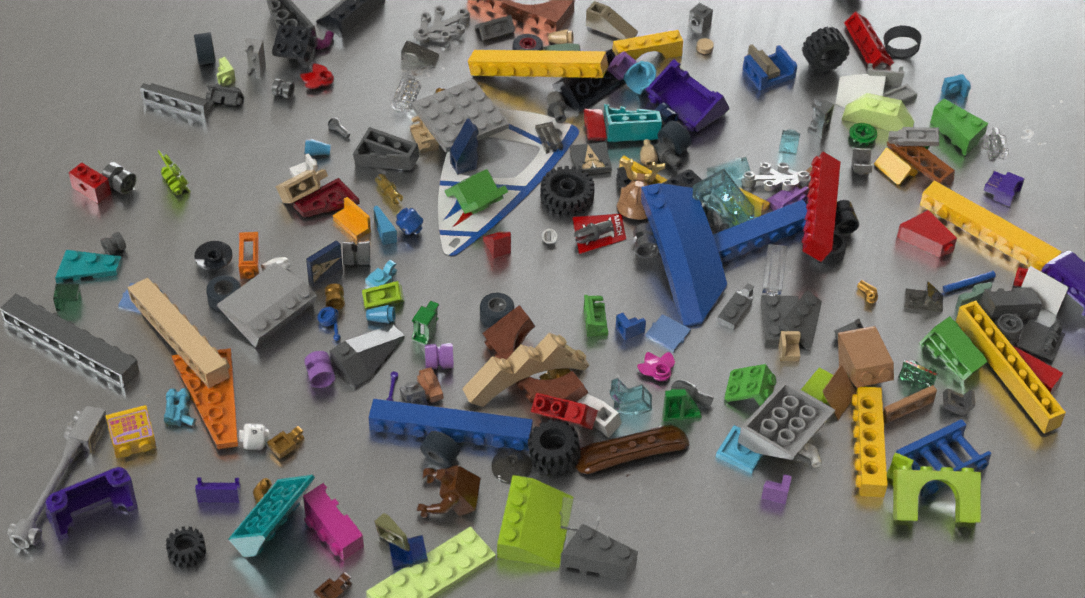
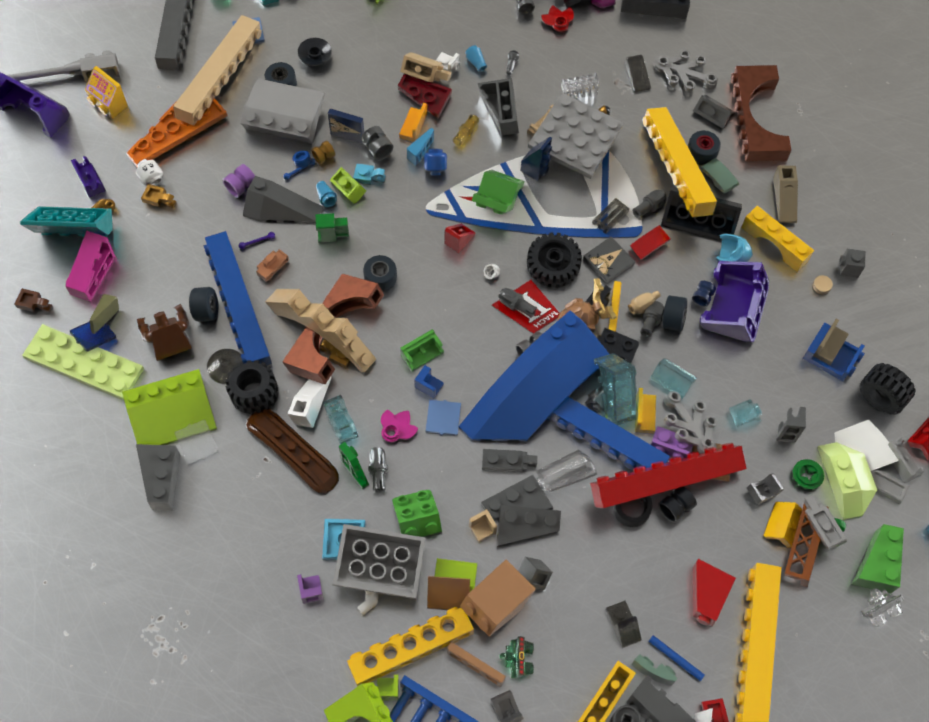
camera: 60 degrees right, 15 degrees up
medium azure piece [164,388,196,427] -> none
black tyre [166,526,206,568] -> none
orange window [238,232,260,279] -> none
white arm [261,257,291,271] -> none
flat silver bracket [399,382,428,406] -> none
medium lavender wheel [425,343,454,369] -> none
red slope [530,393,598,430] -> none
tan cone [548,29,574,44] -> none
teal wedge [604,104,662,142] -> none
medium lavender panel [607,51,637,80] -> none
pearl gold arm [857,280,878,303] -> none
bright green wedge [919,316,988,380] -> none
dark purple piece [984,171,1025,207] -> none

